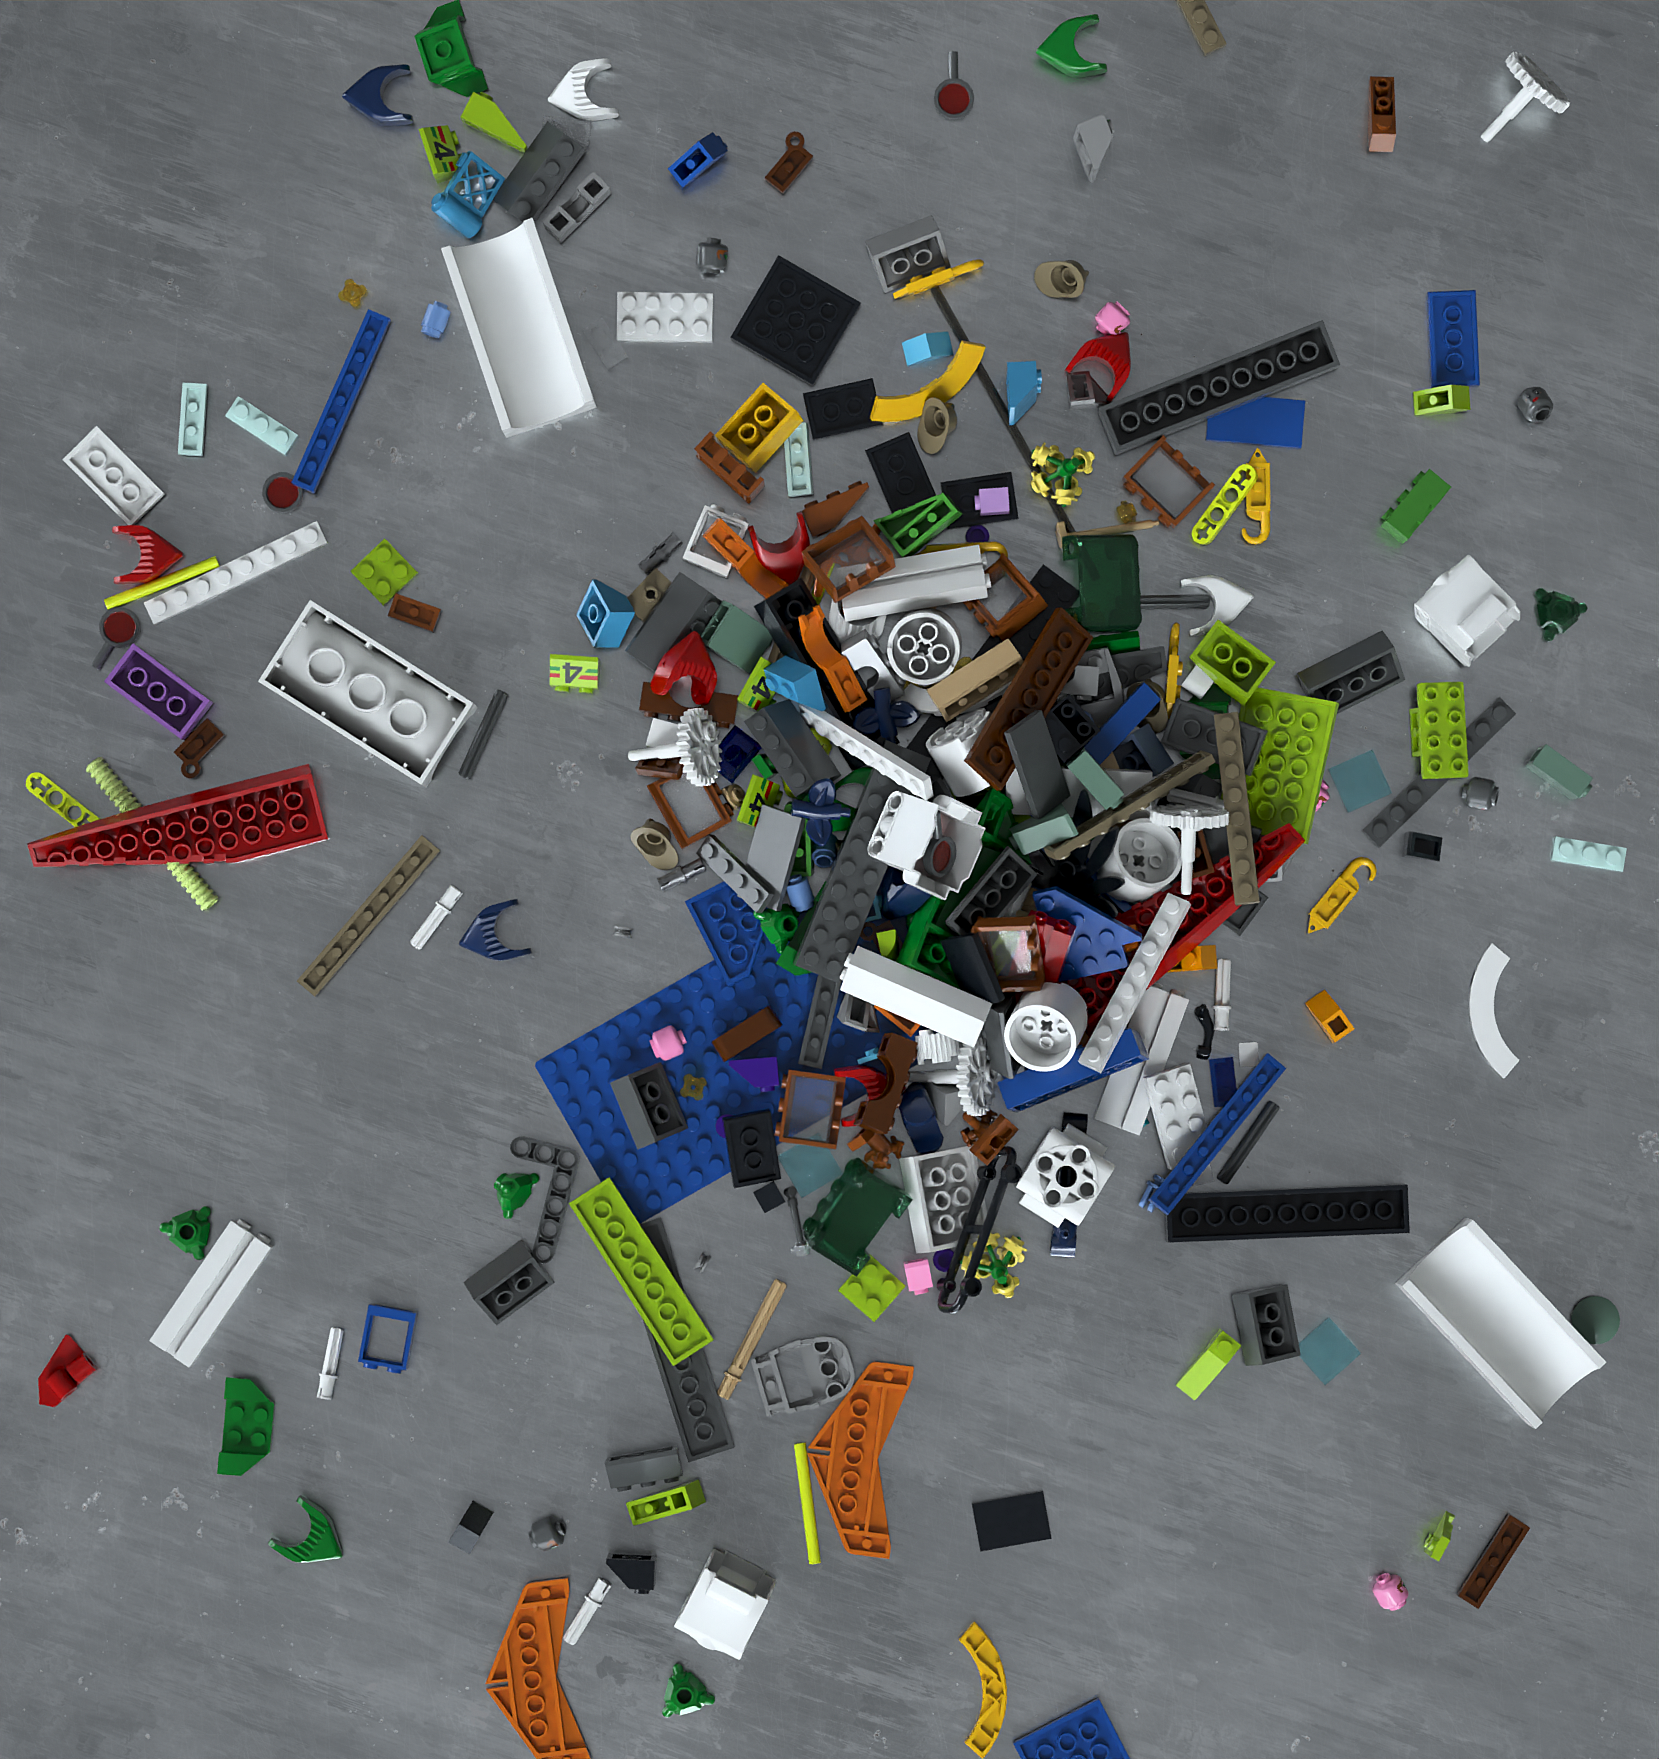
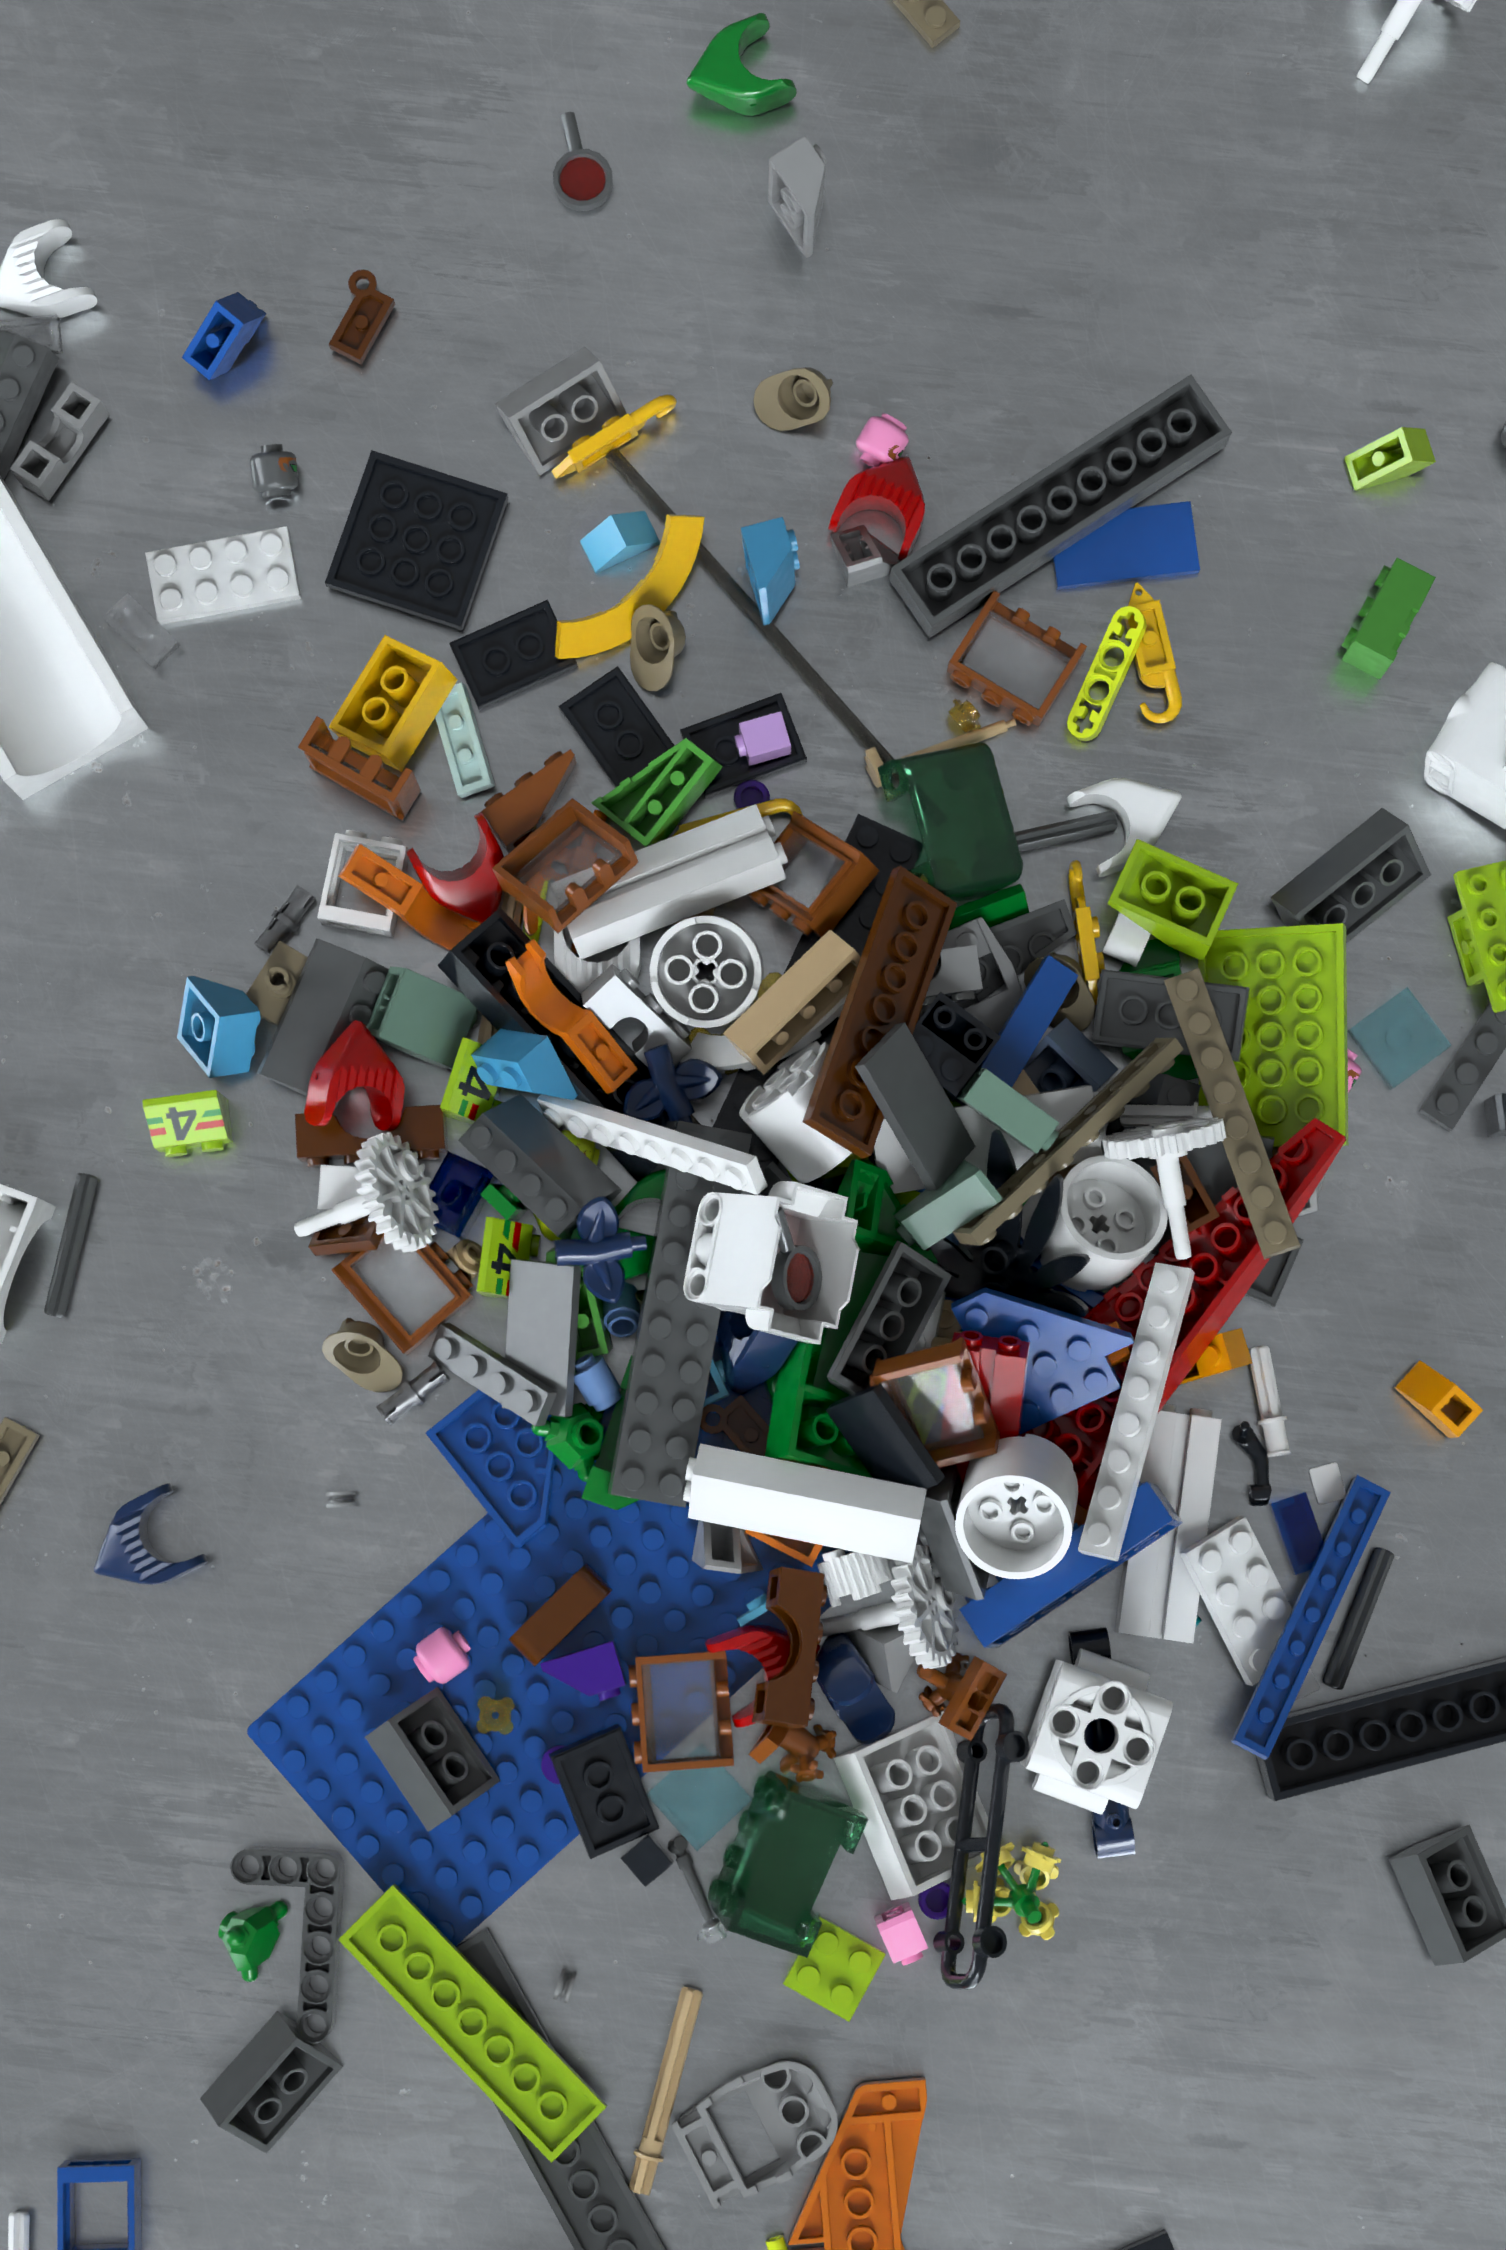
camera: 15 degrees left, 5 degrees down
white axle [410,885,463,949] -> none
dark grey plate [798,975,842,1069] -> none
lime slope [876,929,899,962] -> none
light yellow plant [1031,442,1095,507] -> none
medium blue arm [1139,1174,1165,1213] -> none
lime slope [1176,1329,1242,1400] -> none
yellow plate [1307,857,1377,933] -> none
dark orange slope [1368,76,1396,152] -> none
blue tile [1427,290,1480,388] -> none

